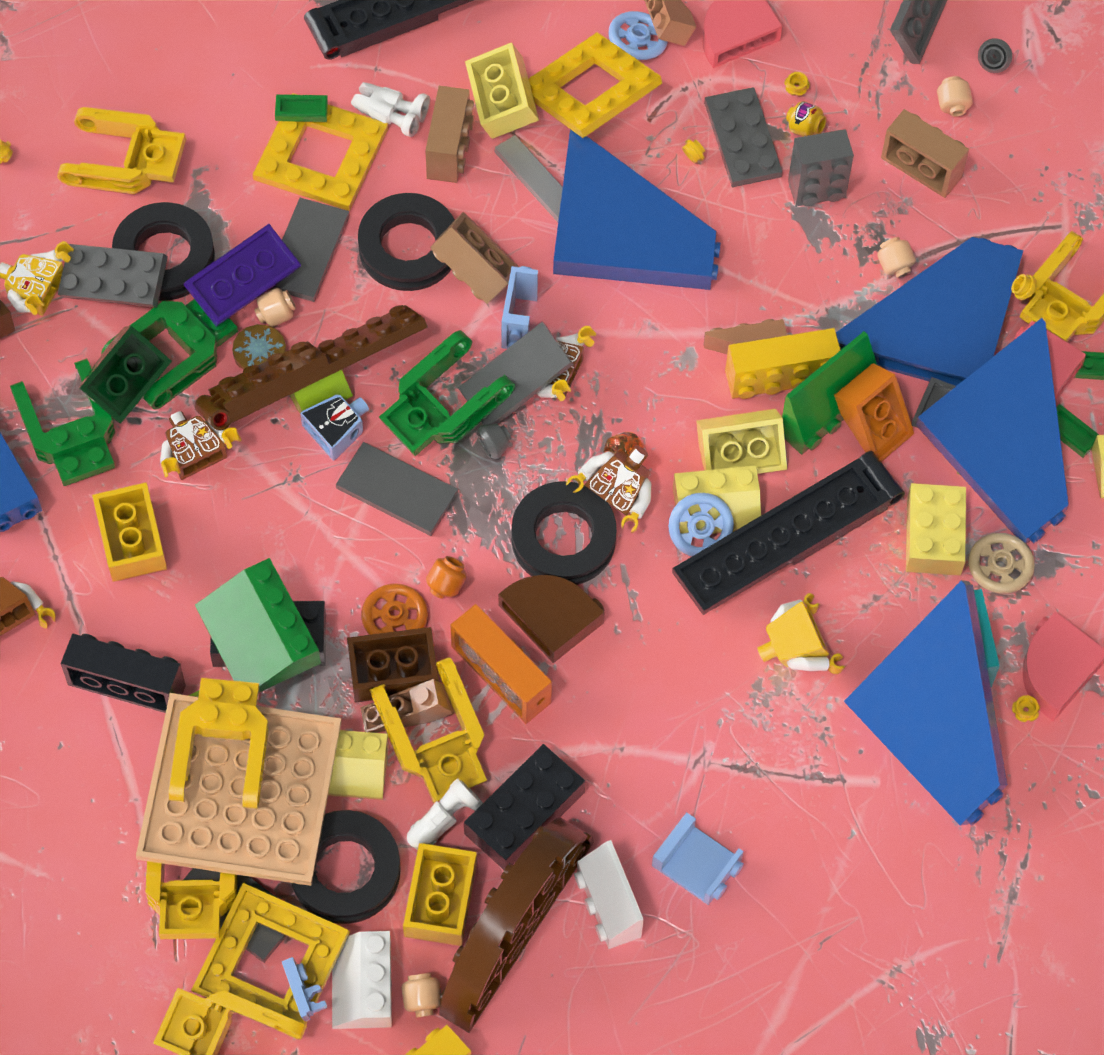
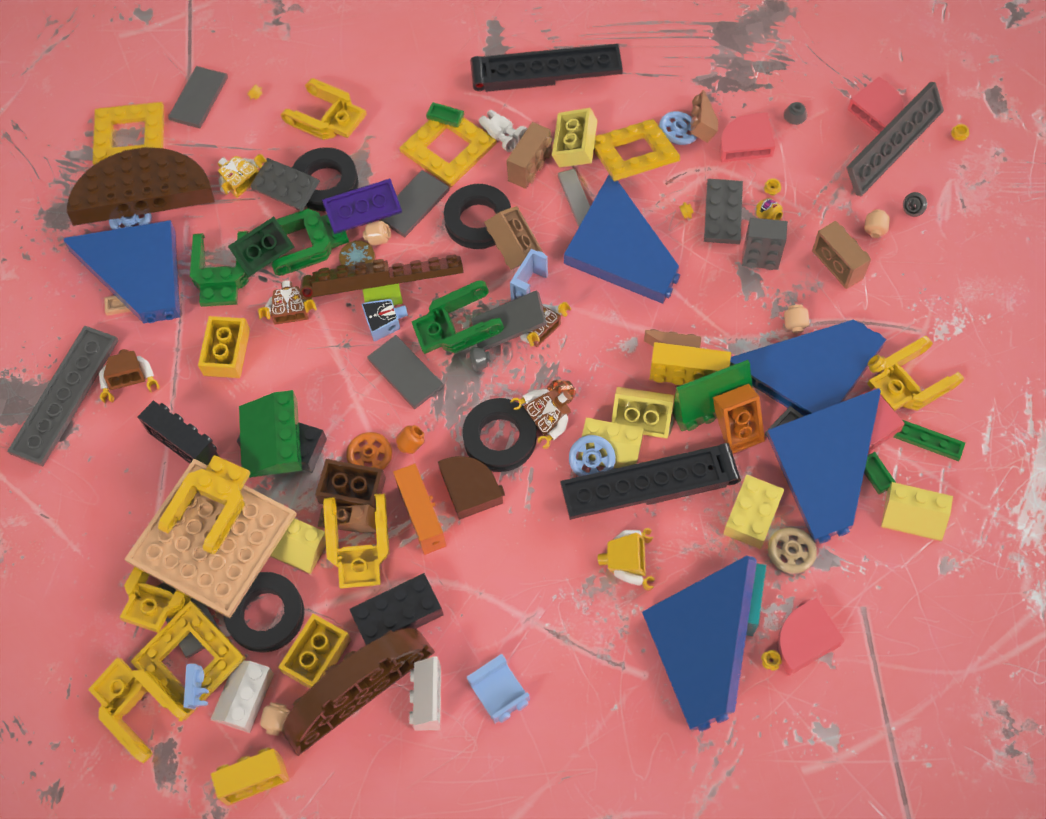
camera: 25 degrees right, 0 degrees up
white piece [407,778,483,850] -> none

